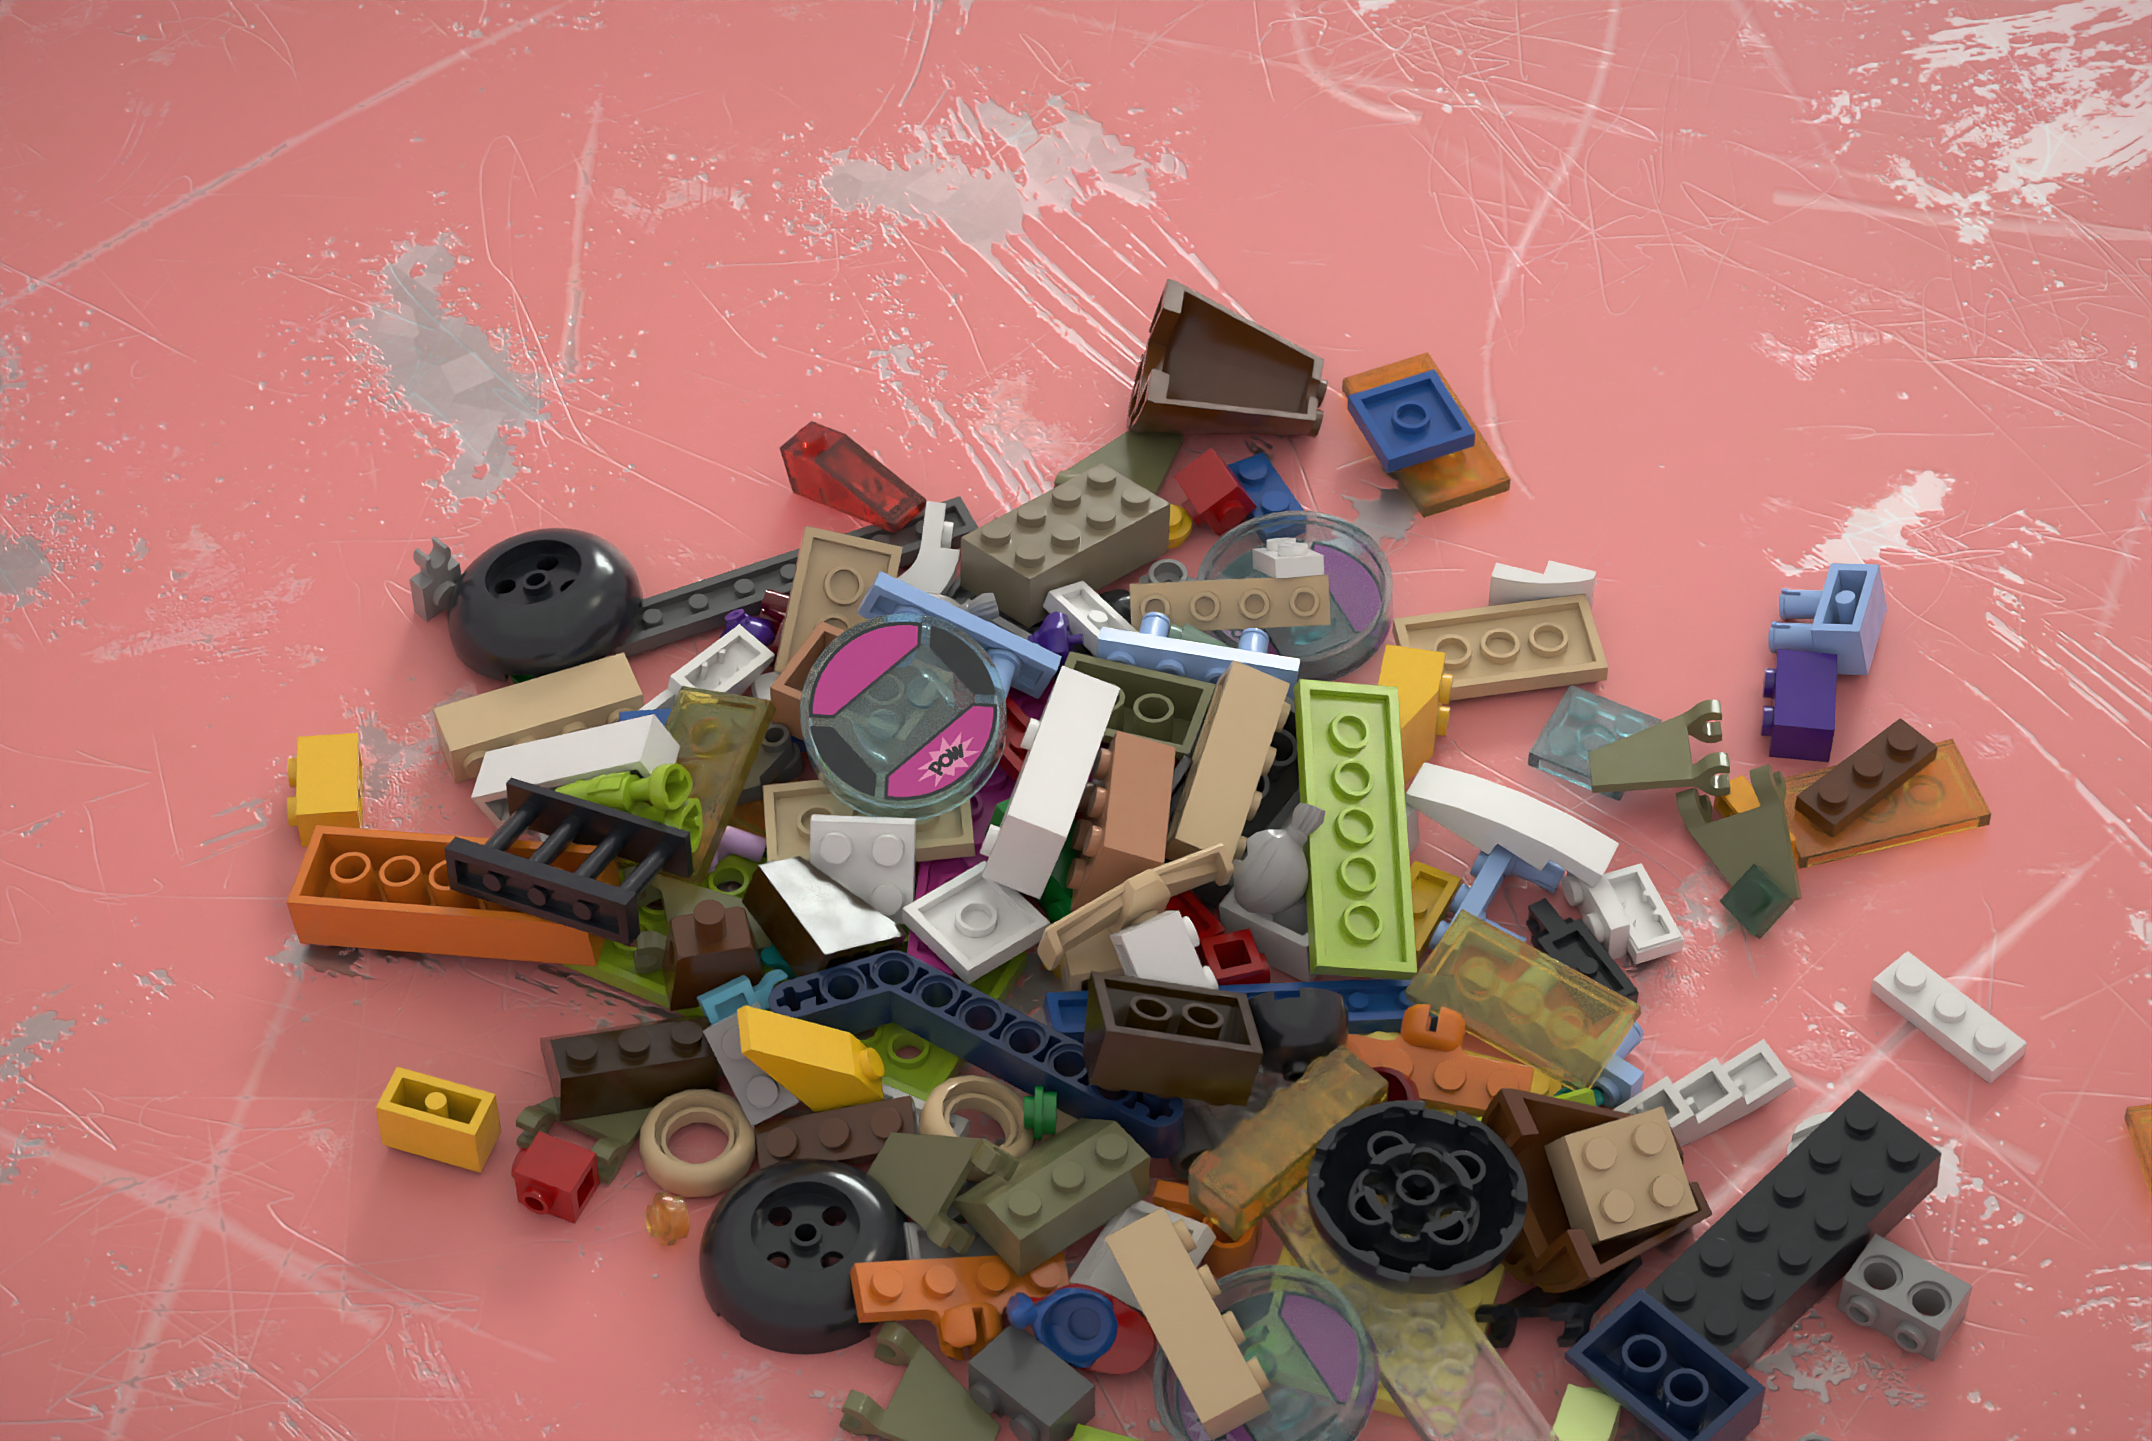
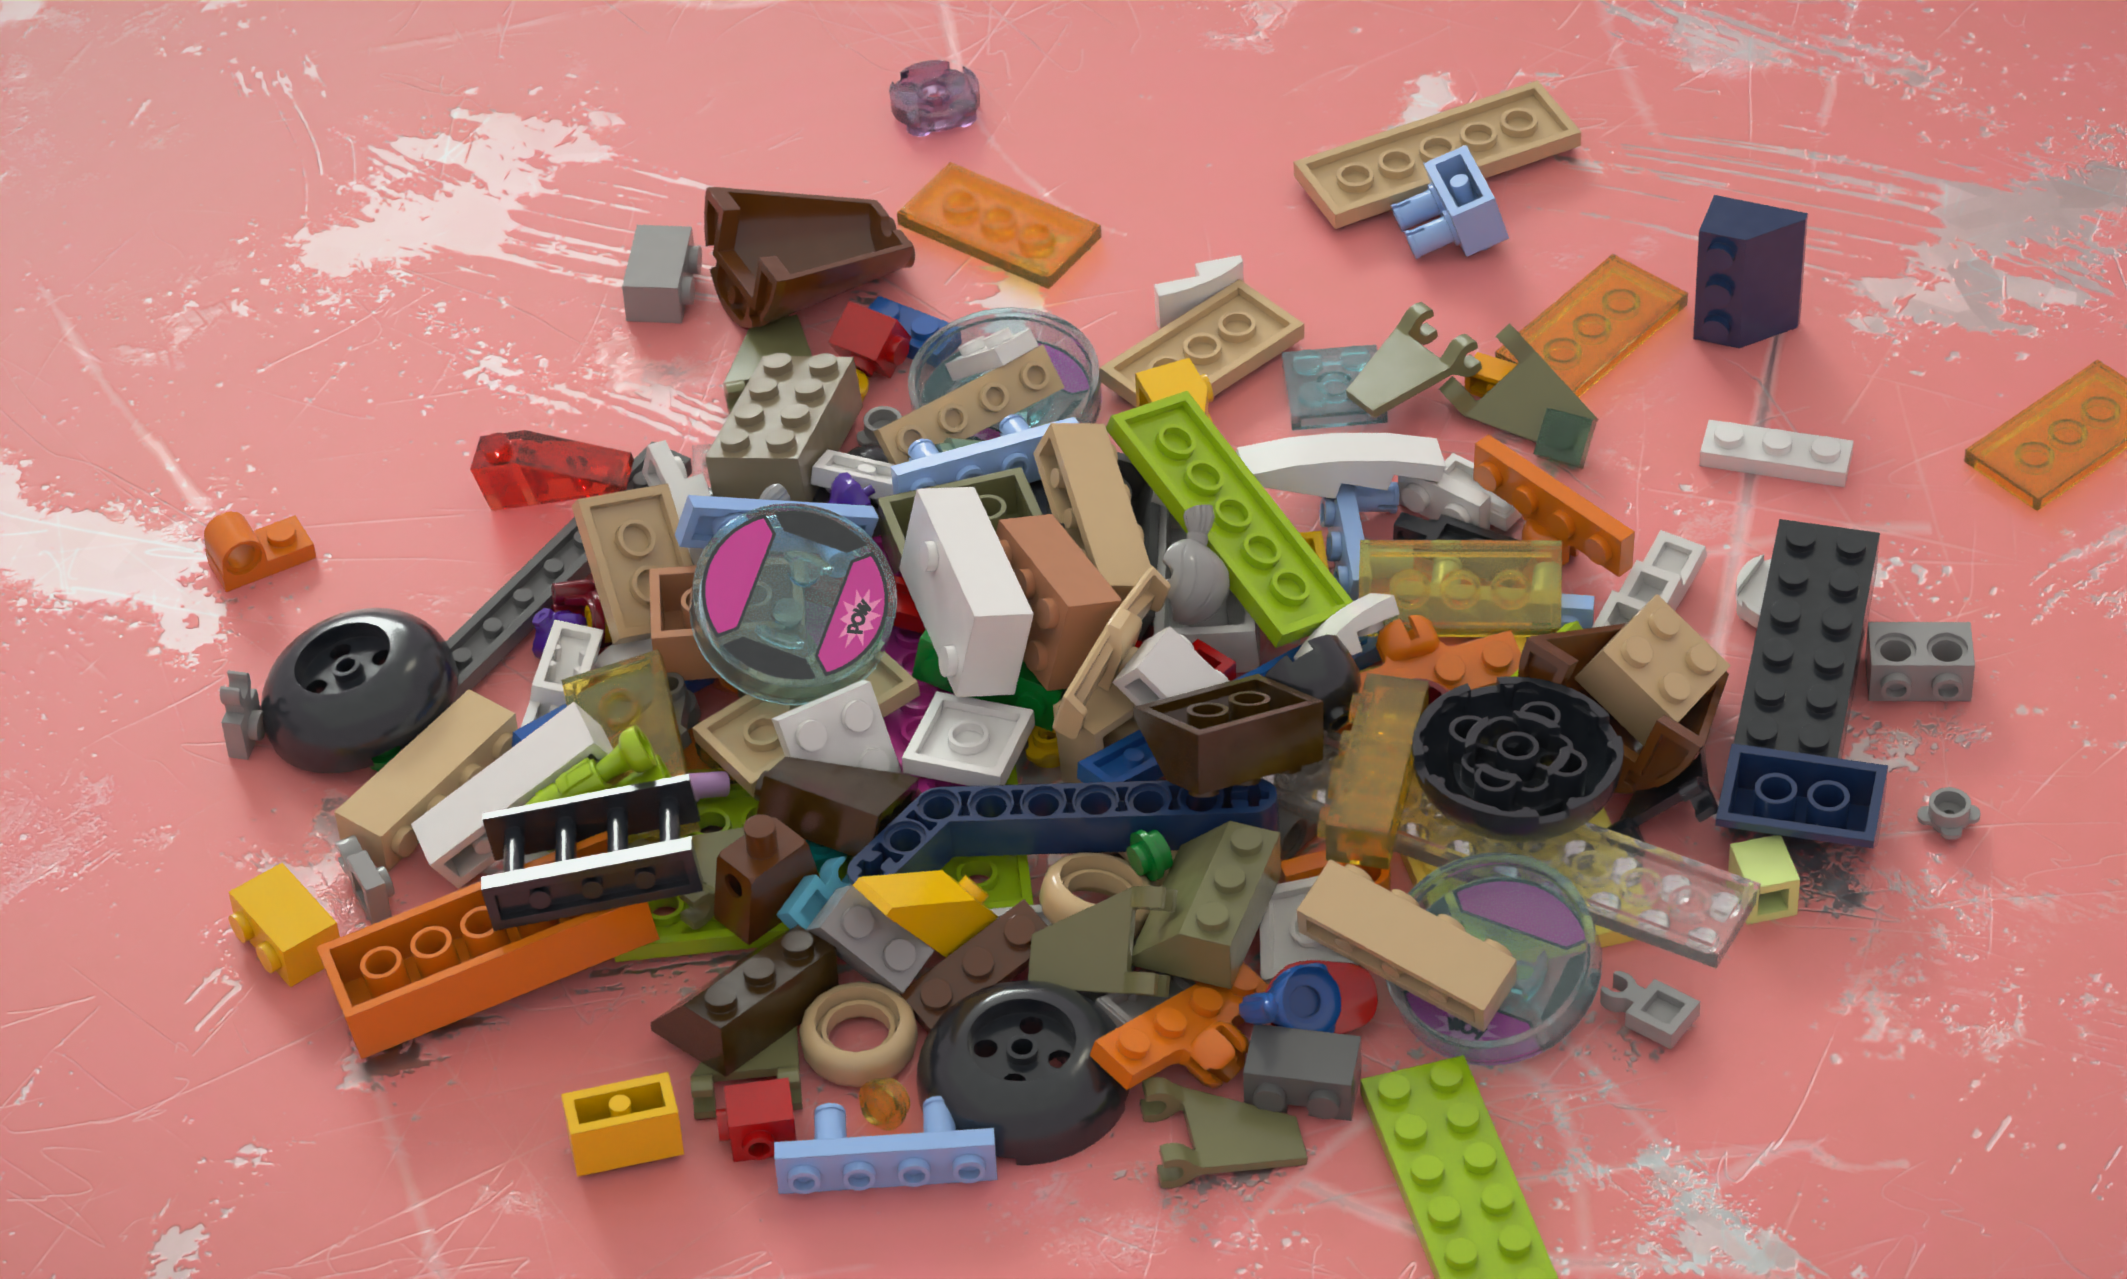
camera: 30 degrees left, 5 degrees down
blue plate [1347,369,1475,473] -> none
dark purple brick [1761,649,1838,762] -> none
reddish brown plate [1795,718,1938,838] -> none
none -> orange plate [204,511,317,592]
none -> light grey plate [335,835,395,924]
none -> light grey brick [622,225,702,323]
none -> light blue plate [774,1096,997,1194]
none -> clear purple plate [889,60,980,137]
none -> tan plate [1294,80,1581,229]
none -> white slope [1294,593,1400,660]
none -> orange plate [1473,434,1635,577]
none -> dark blue slope [1693,195,1808,348]

